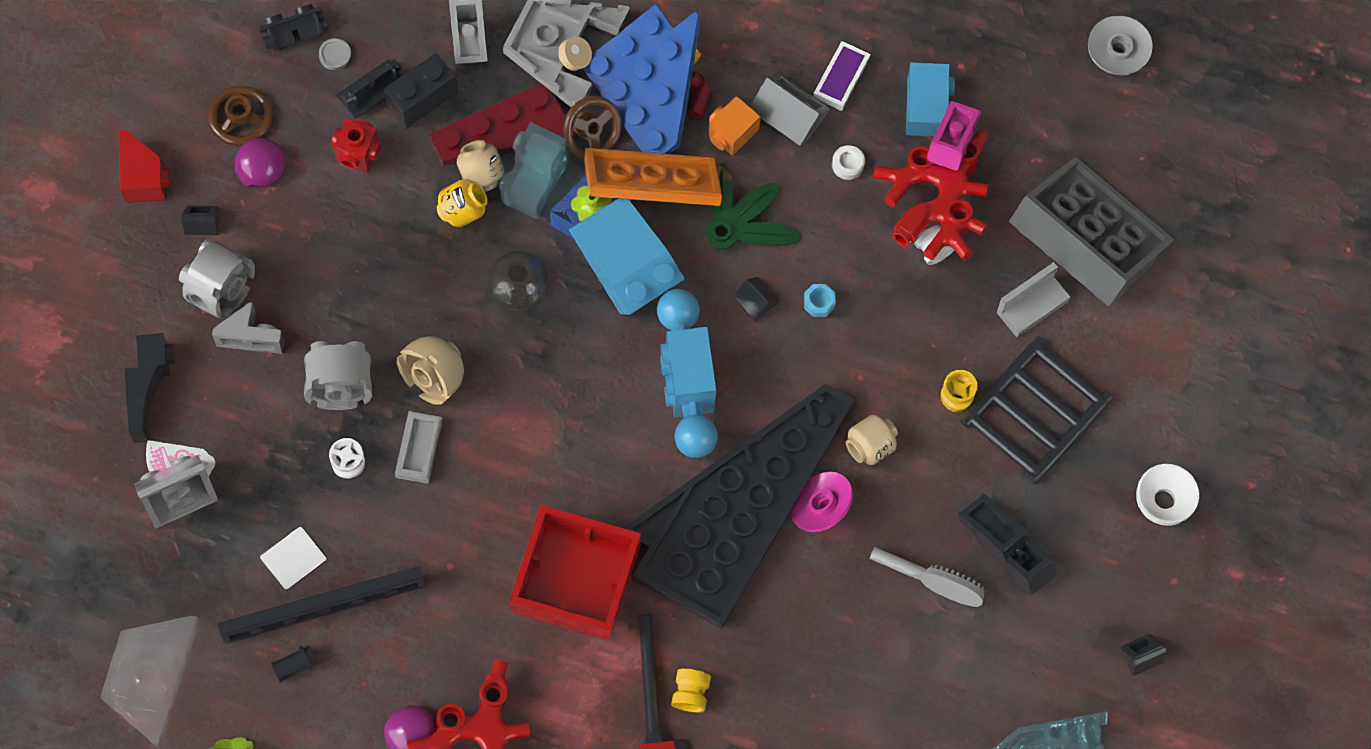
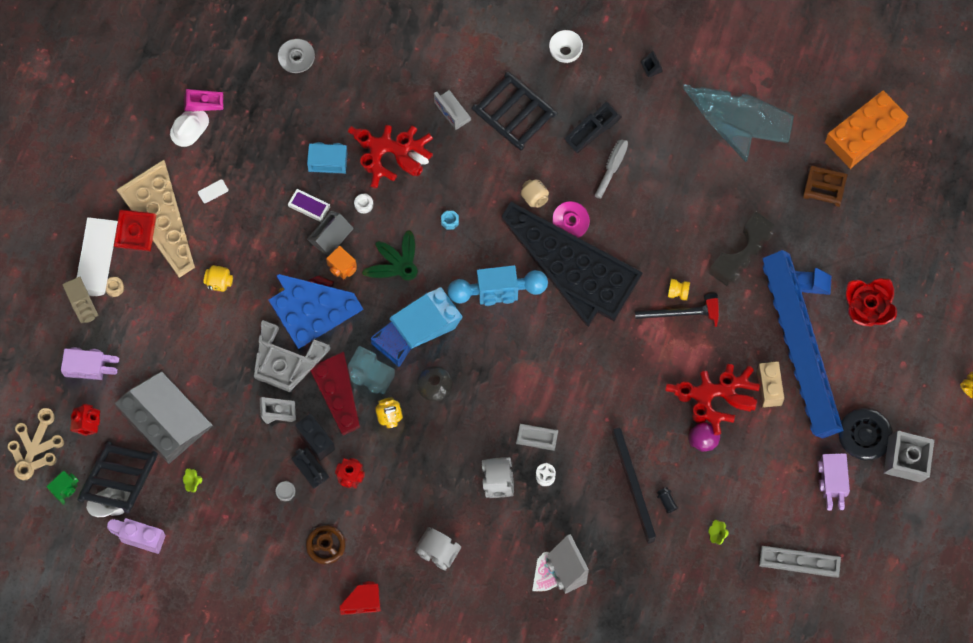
camera: 85 degrees left, 0 degrees up
clear wing [100,616,199,747] -> none
black slope [125,333,175,443] -> none
black slope [181,205,219,235] -> none
light grey slope [212,302,285,354] -> none
magenta hair [234,138,286,188] -> none
black hinge [259,4,328,51] -> none
white sticker [260,527,326,589] -> none
tan cylinder [396,336,464,404] -> none
tan head [457,140,504,191] -> none
red container [509,505,641,641] -> none
tan tile [559,36,592,71] -> none
reddish brown piece [563,96,622,159] -> none
lime plant [571,186,613,221] -> none
orange tile [584,148,722,206] -> none
black slope [733,276,780,322] -> none
dark pink slope [927,101,982,170] -> none
yellow wheel [941,370,977,412] -> none
dark grey slope [1009,157,1175,306] -> none

